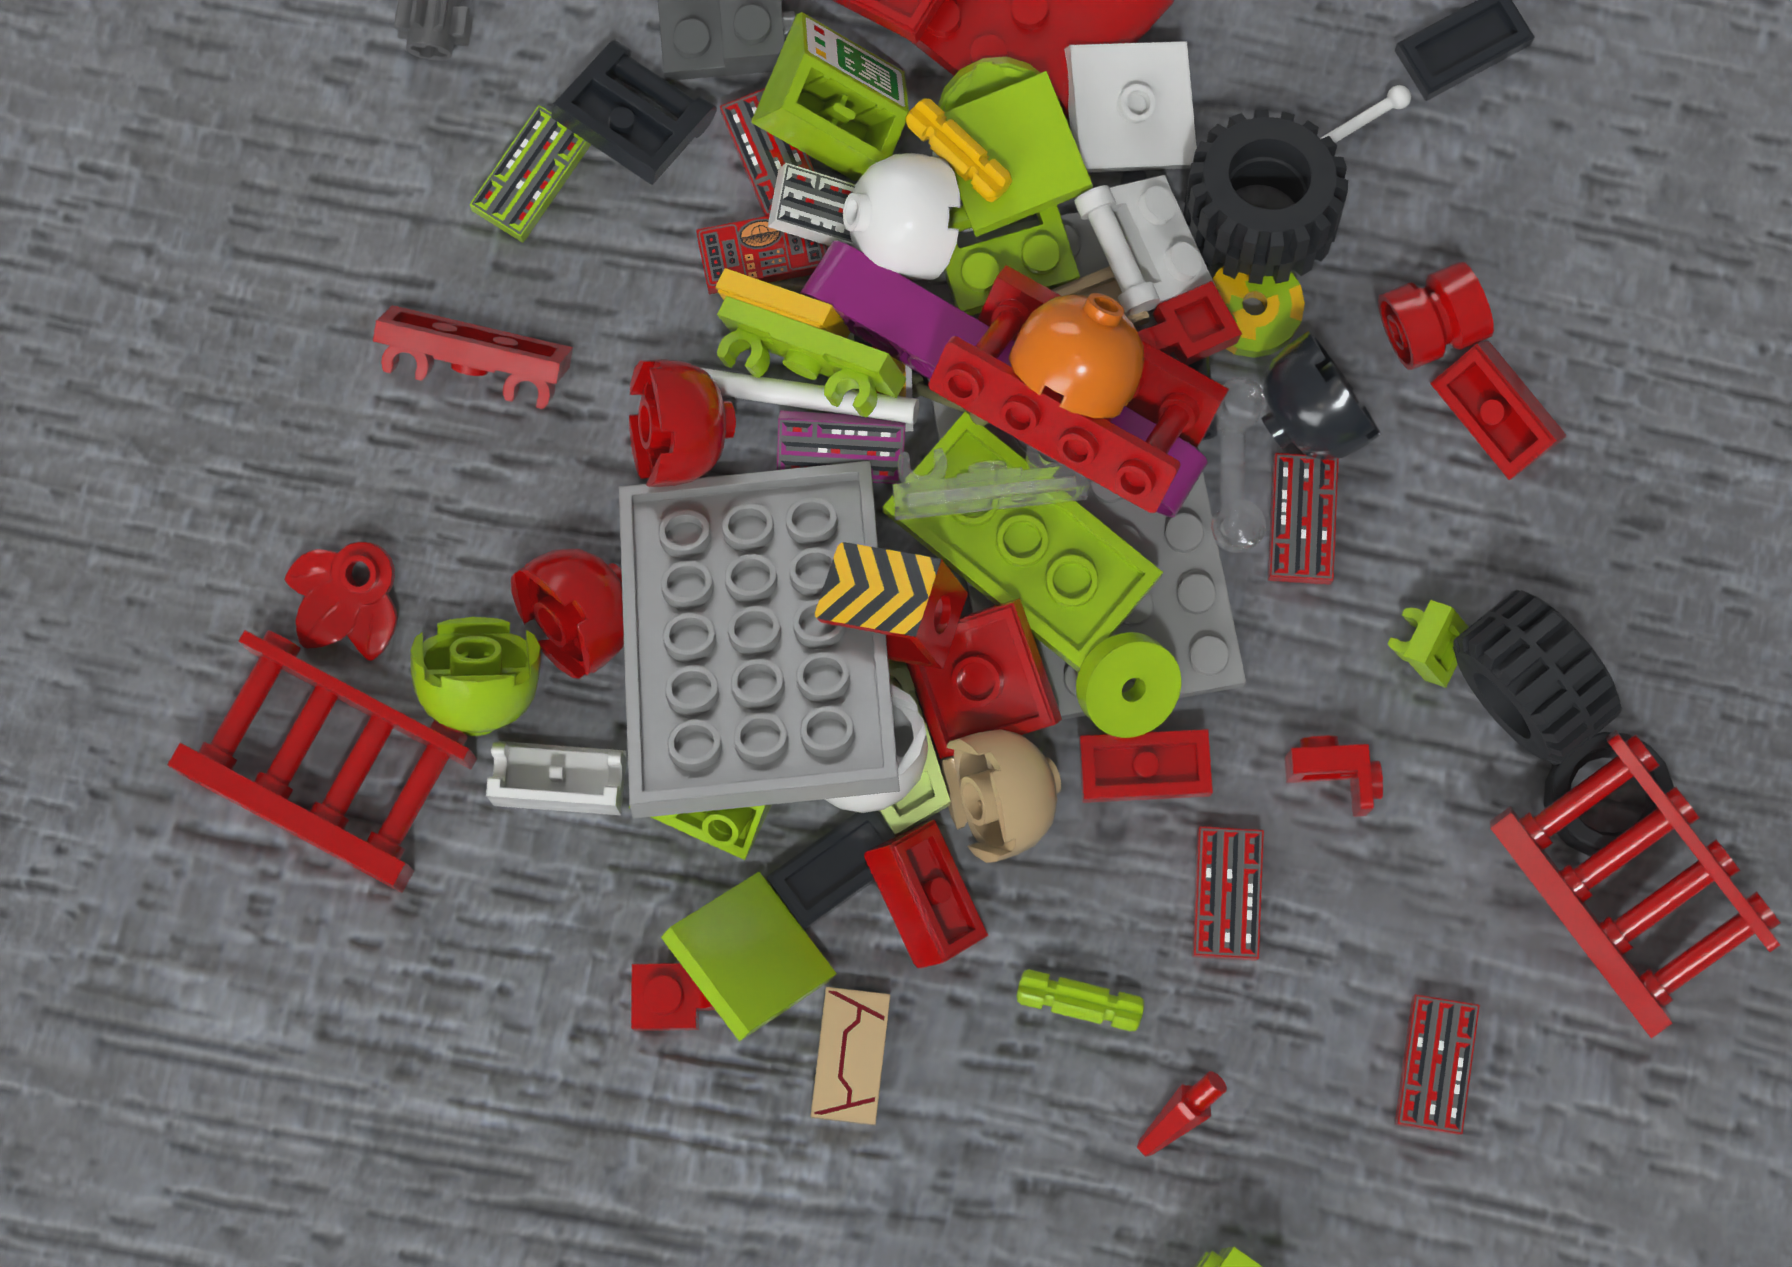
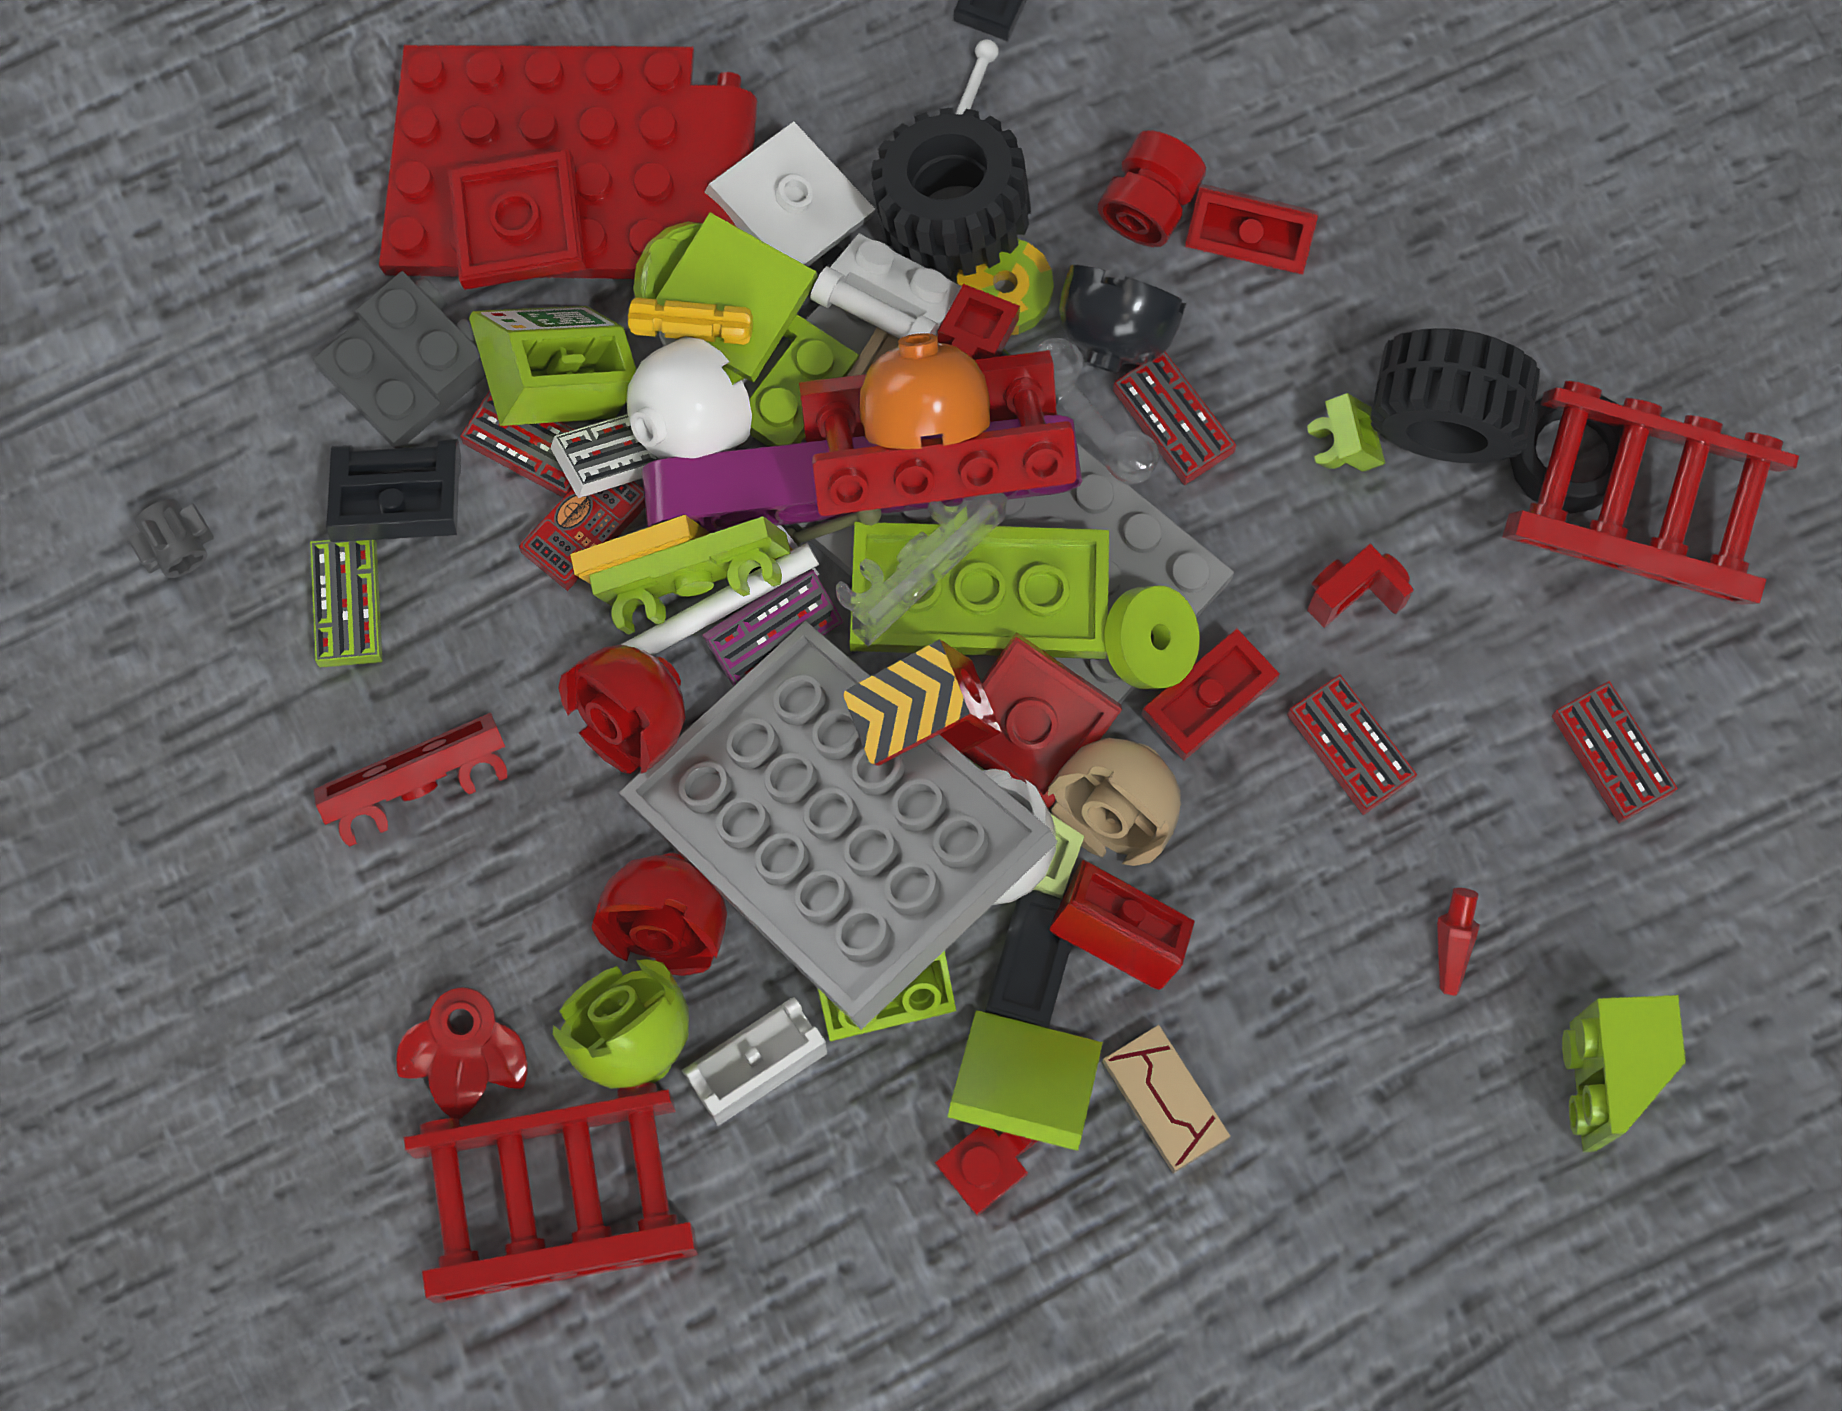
camera: 40 degrees left, 5 degrees down
lime axle [1016,969,1144,1032] -> none

